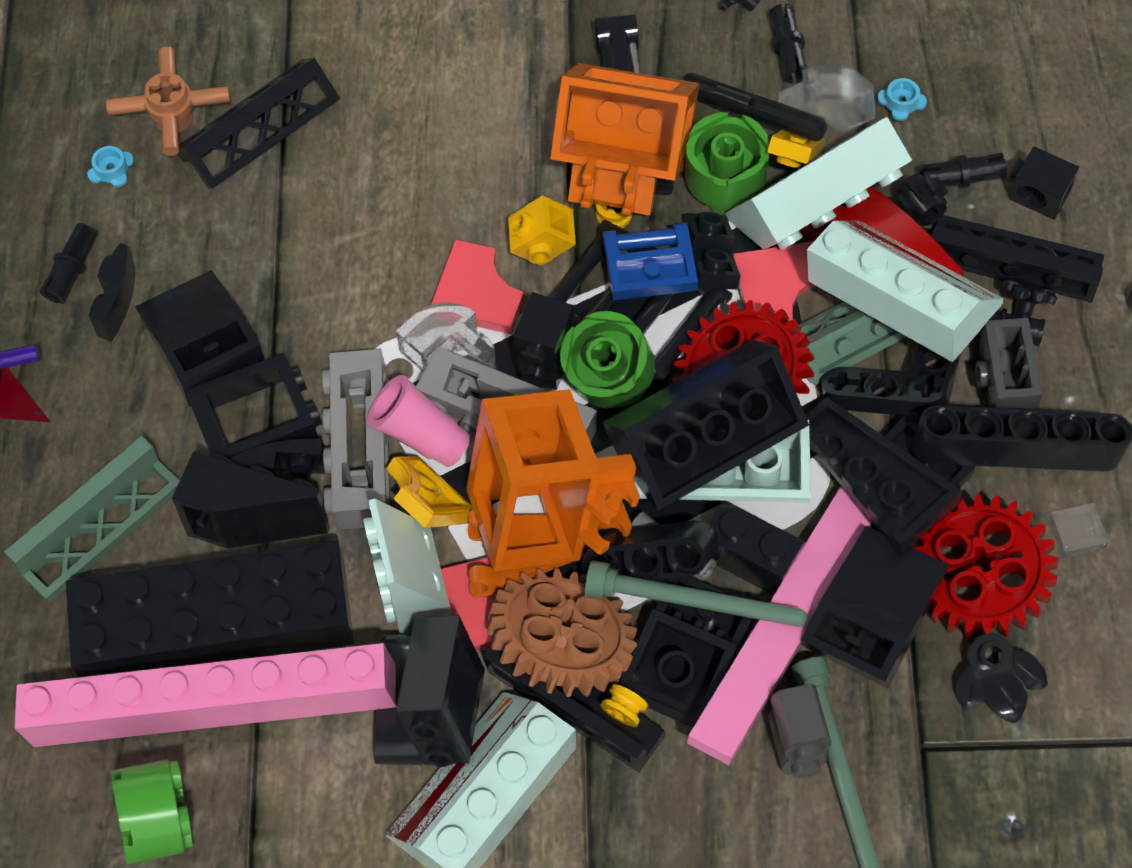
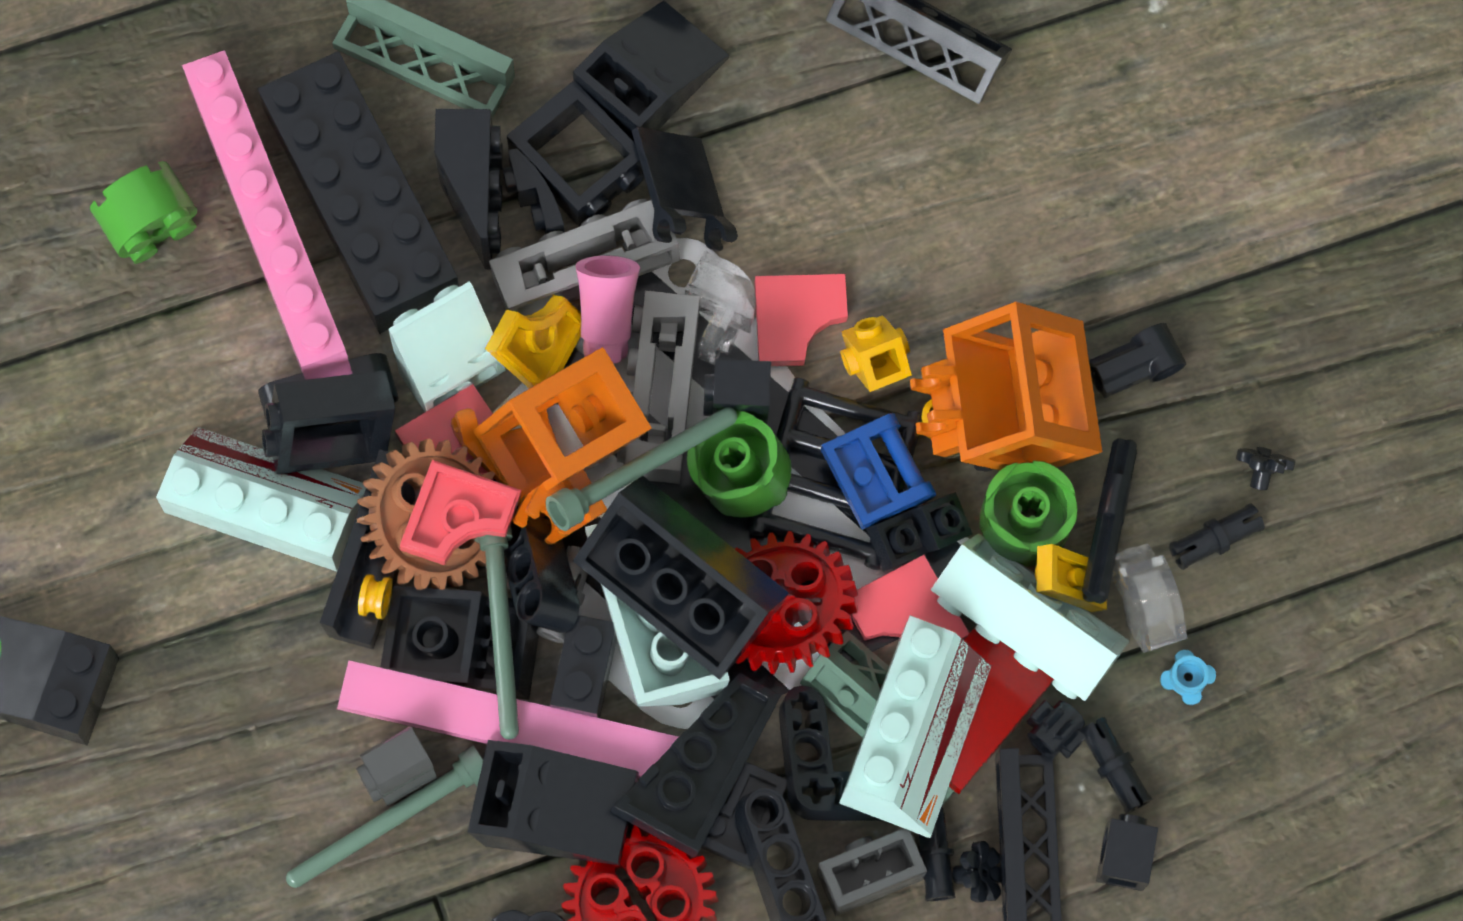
camera: 65 degrees right, 10 degrees up
none -> coral tile [399,460,521,565]
none -> sand green piece [546,407,737,531]
none -> black flag [632,127,738,251]

